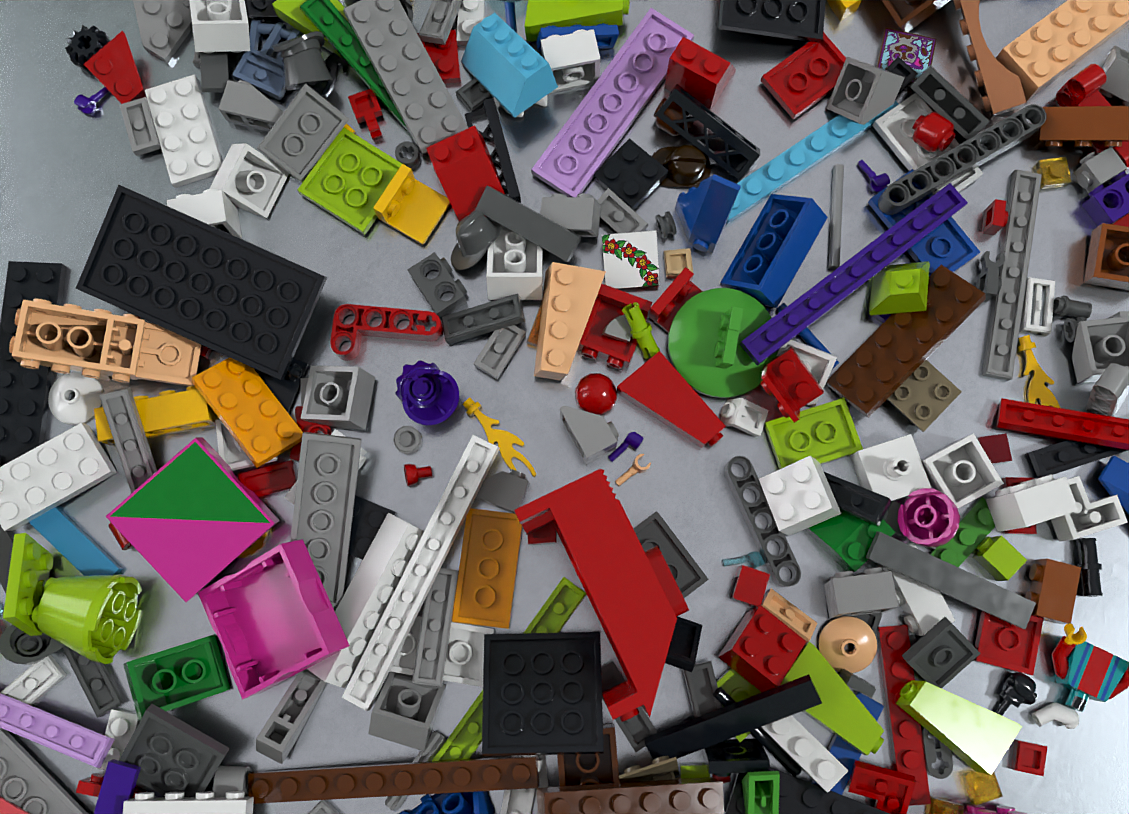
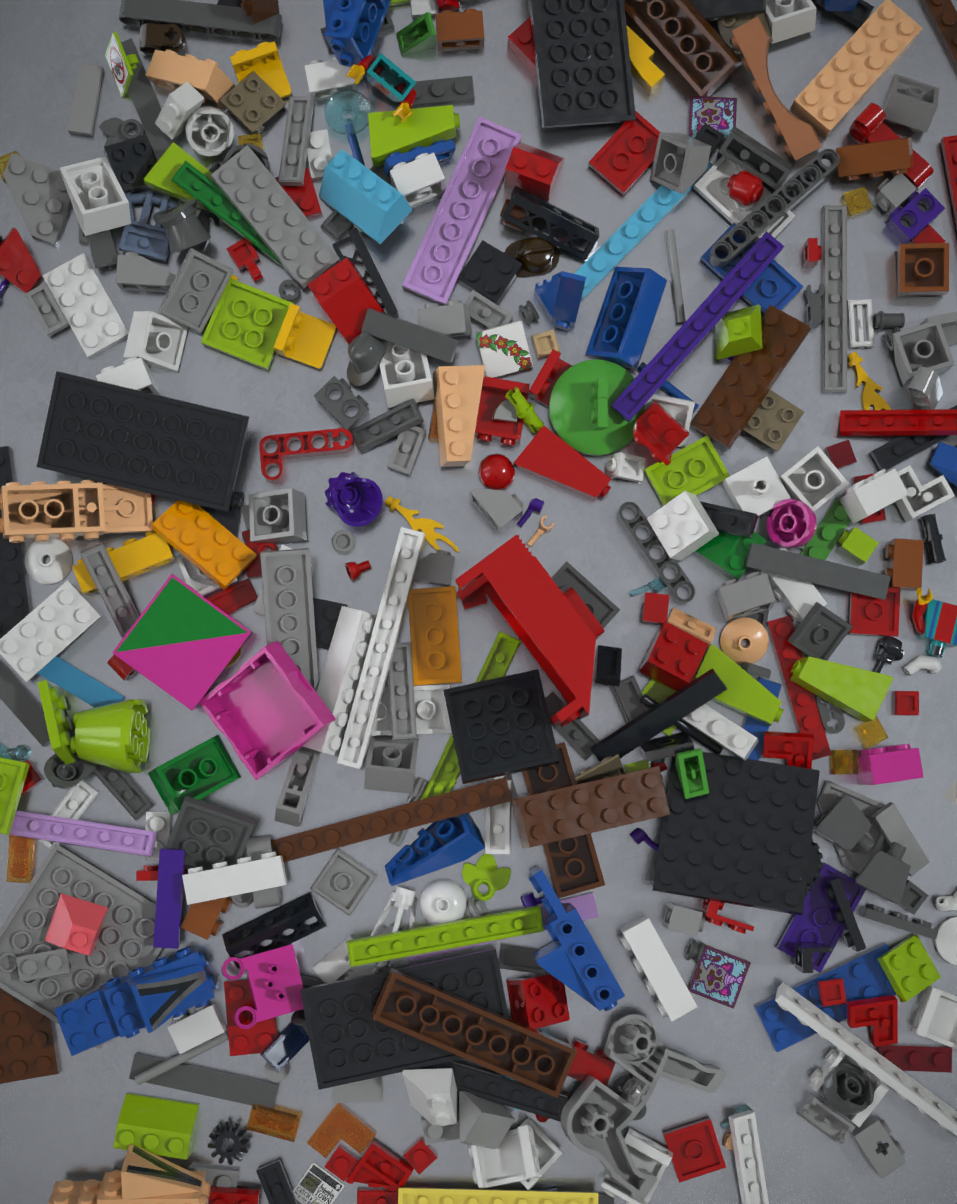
camera: 15 degrees left, 5 degrees up
dark purple hand [858,160,890,192] -> none

